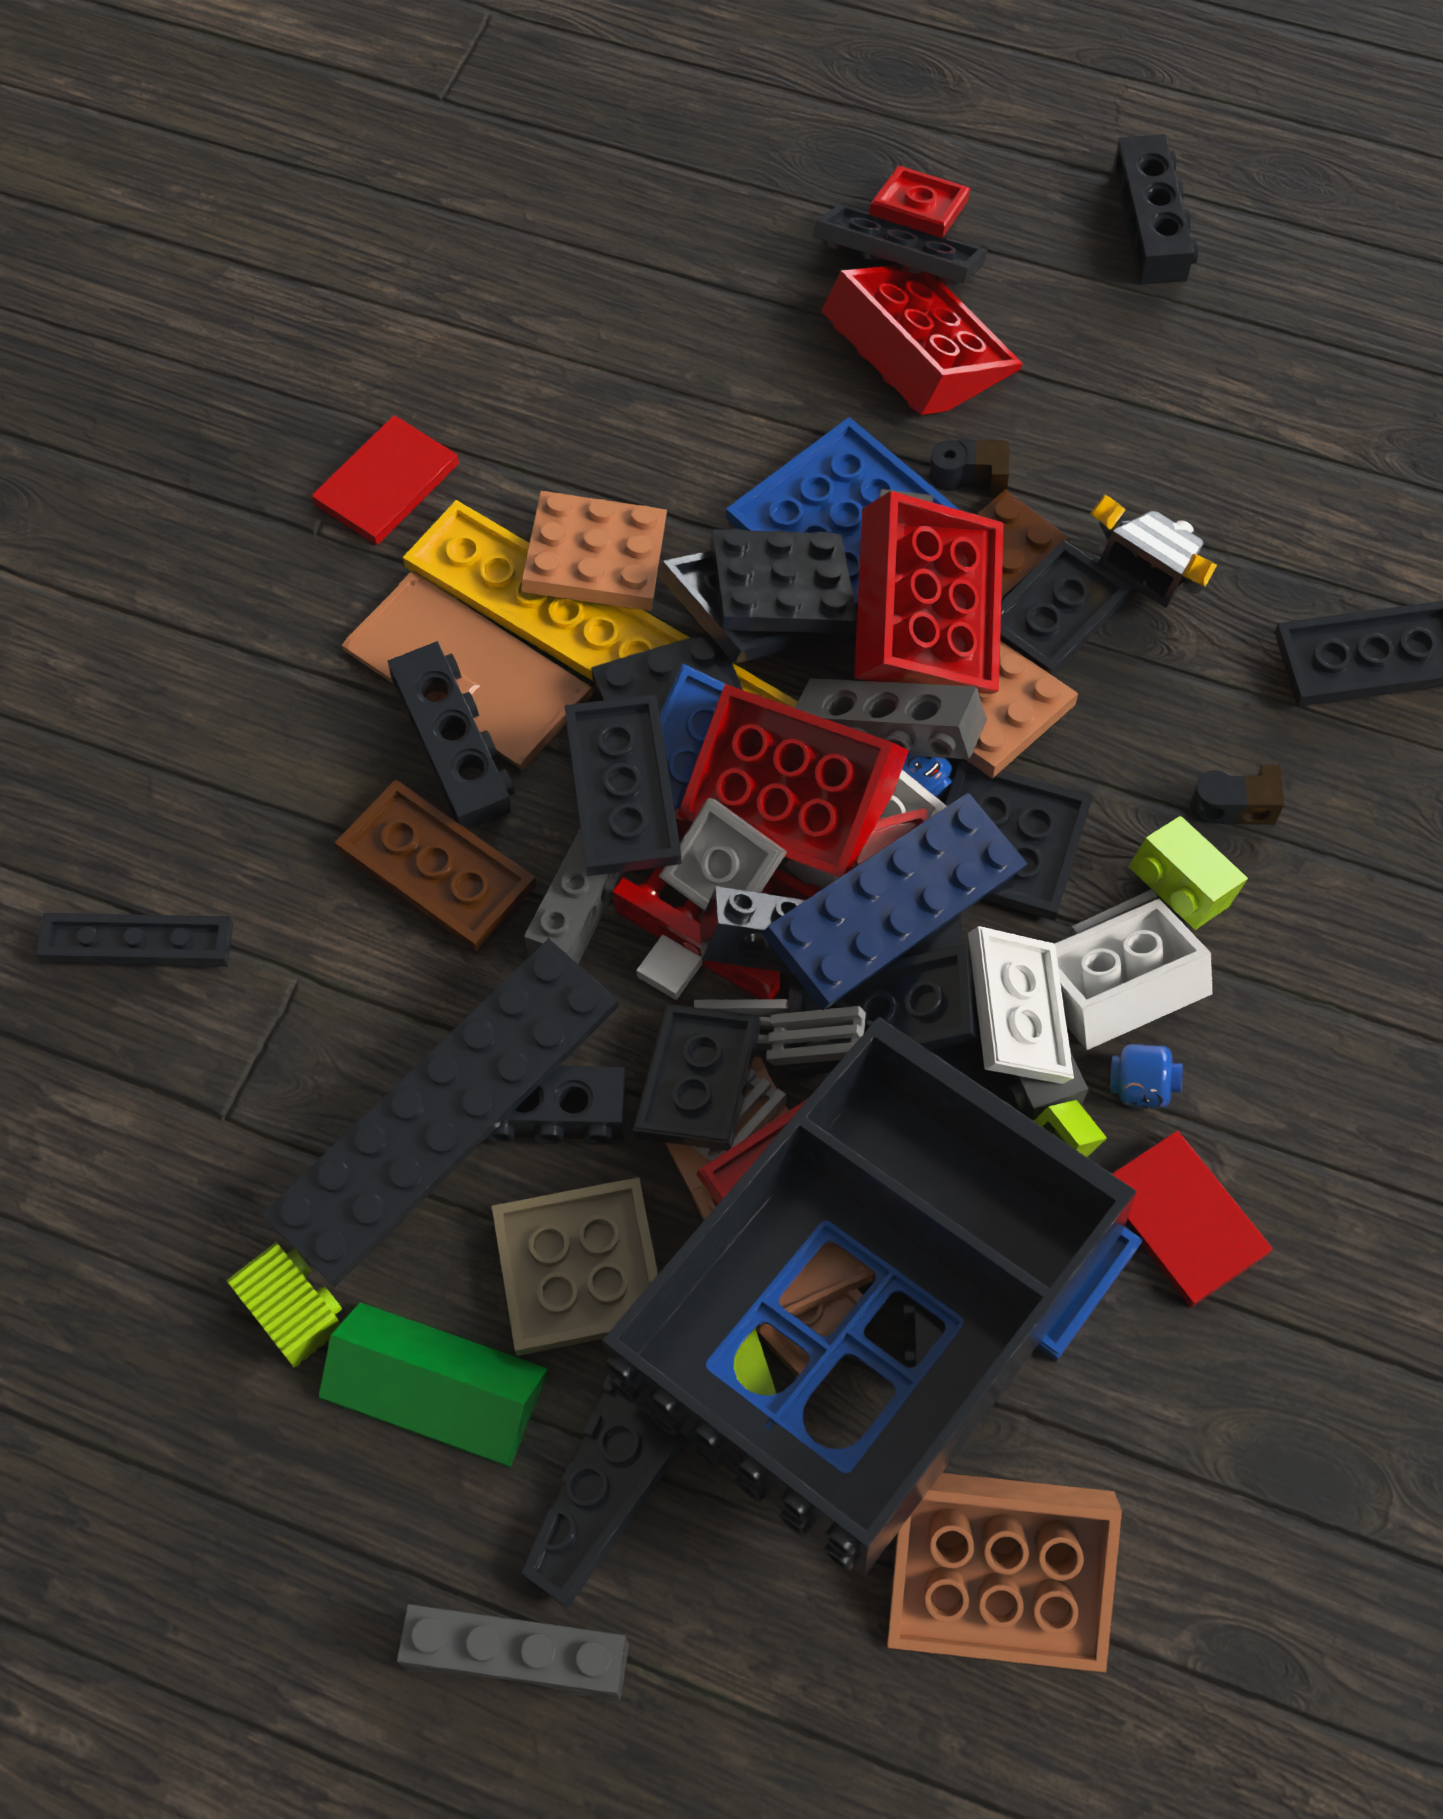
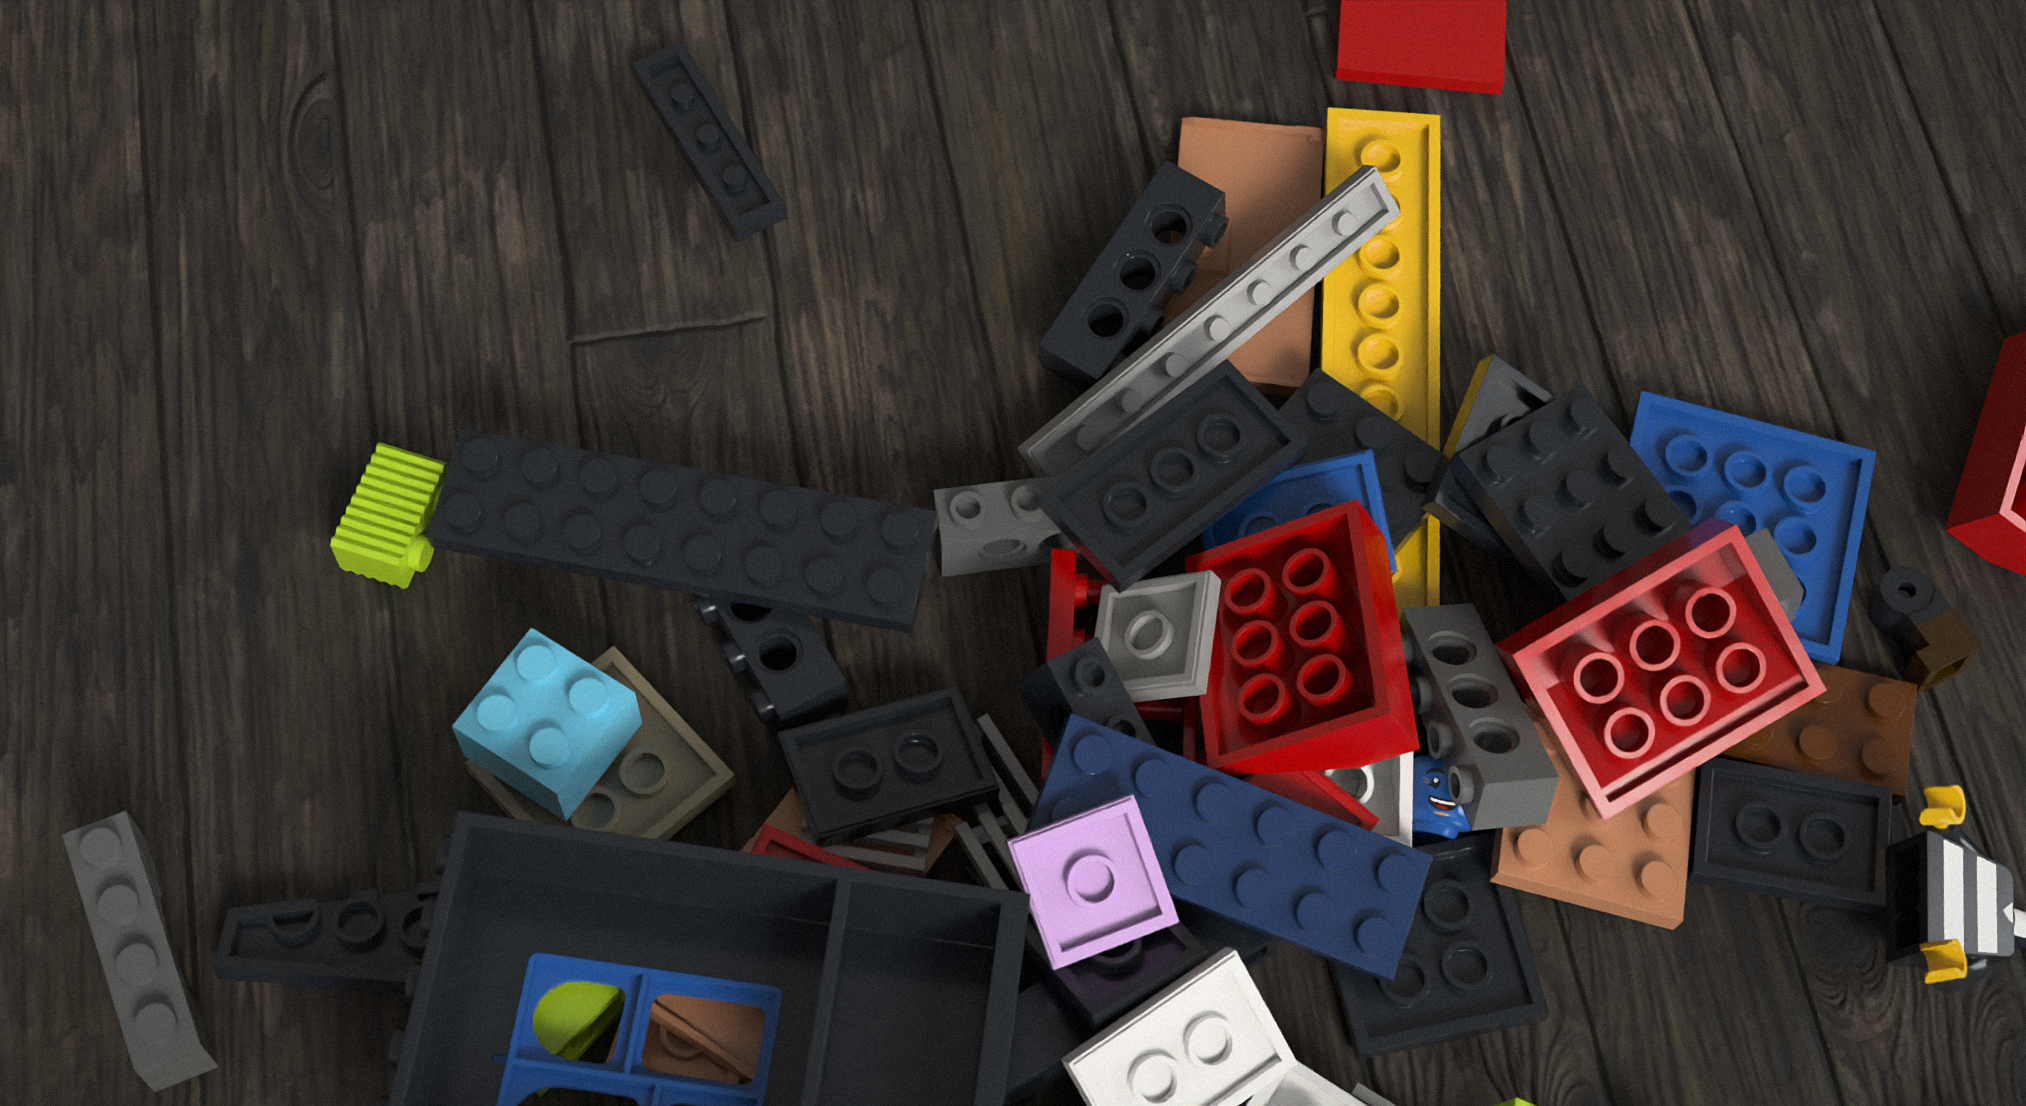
camera: 55 degrees right, 0 degrees up
green slope [319,1302,549,1468] -> none
reddish brown plate [335,779,537,952] -> none
nougat plate [522,491,667,611] -> none
white tile [636,935,702,1000] -> none
none -> medium azure brick [452,627,642,821]
none -> lavender tile [1005,794,1179,970]
none -> light grey tile [1017,165,1401,478]

